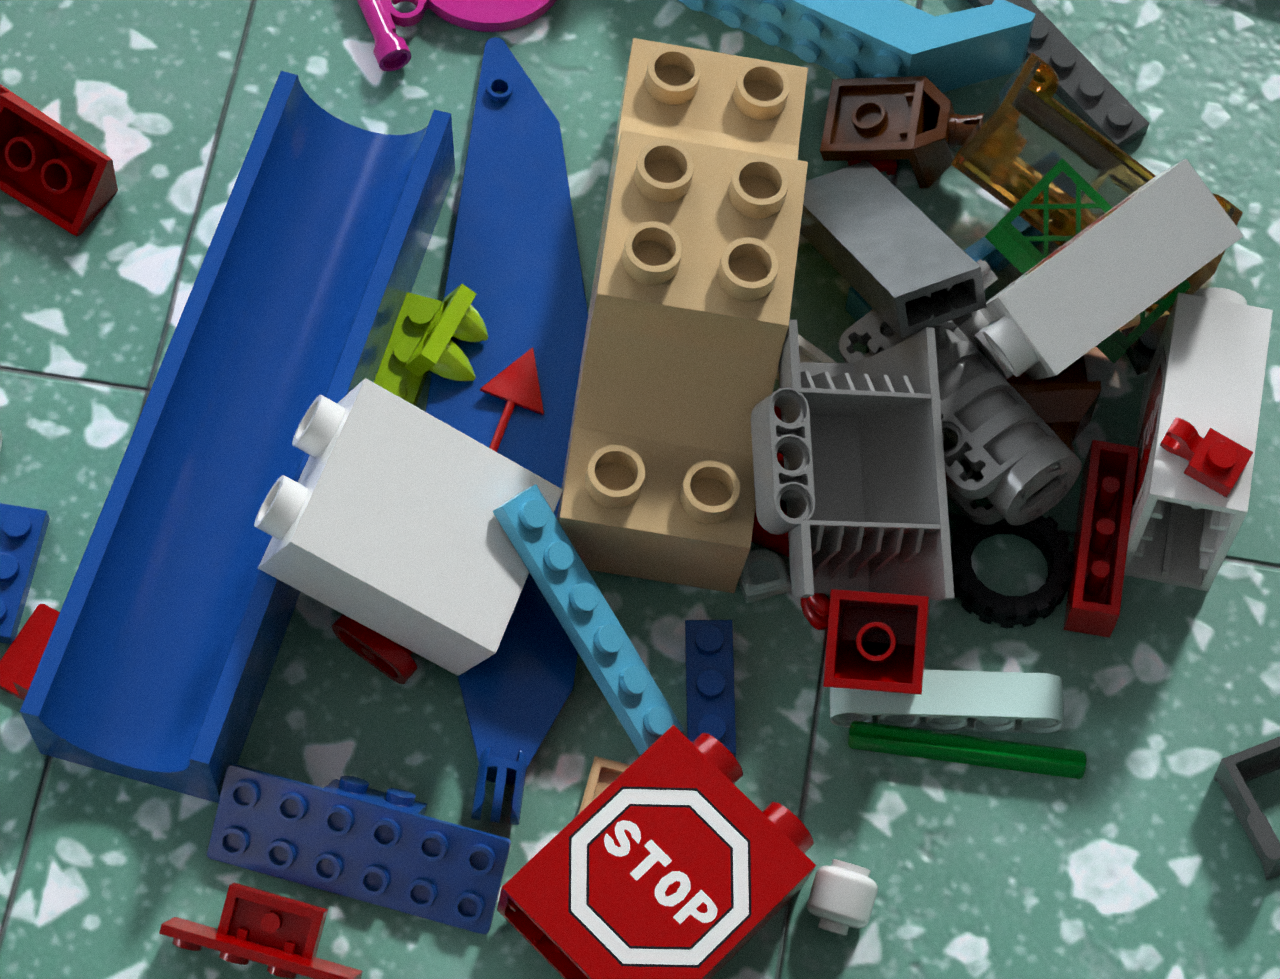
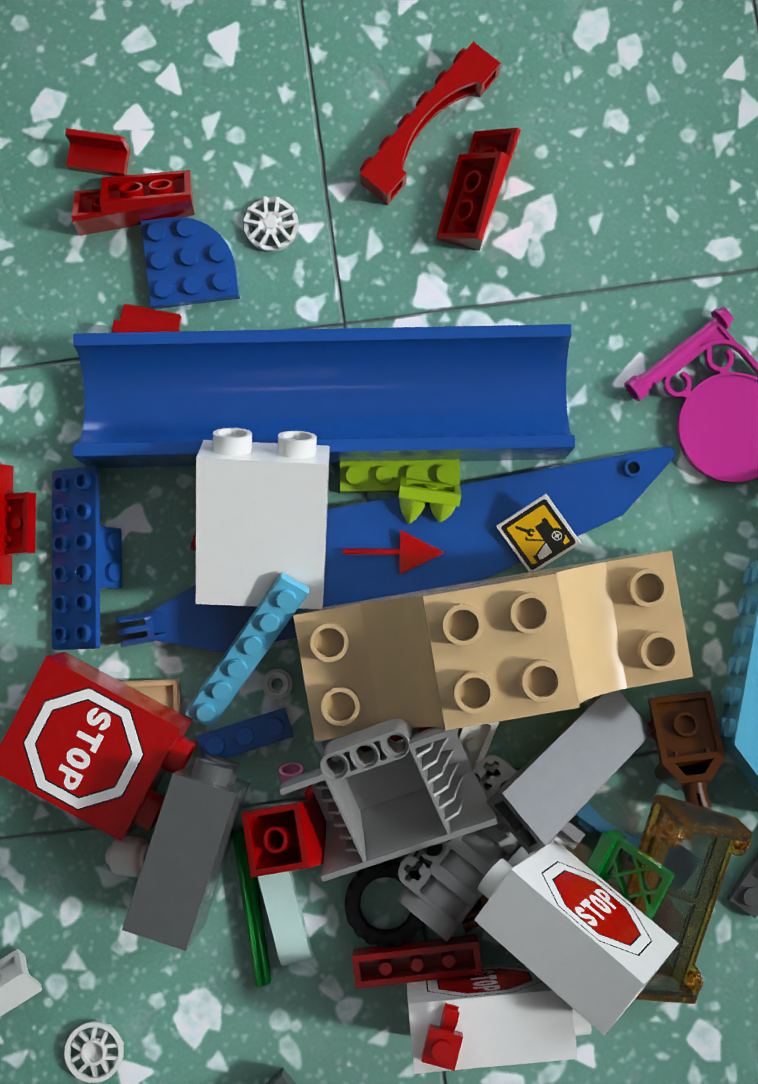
camera: 80 degrees right, 20 degrees up
none -> dark grey brick [122,753,250,951]
none -> white plate [262,669,293,699]
none -> bright pink hinge [279,762,304,784]
none -> piece [496,494,581,572]

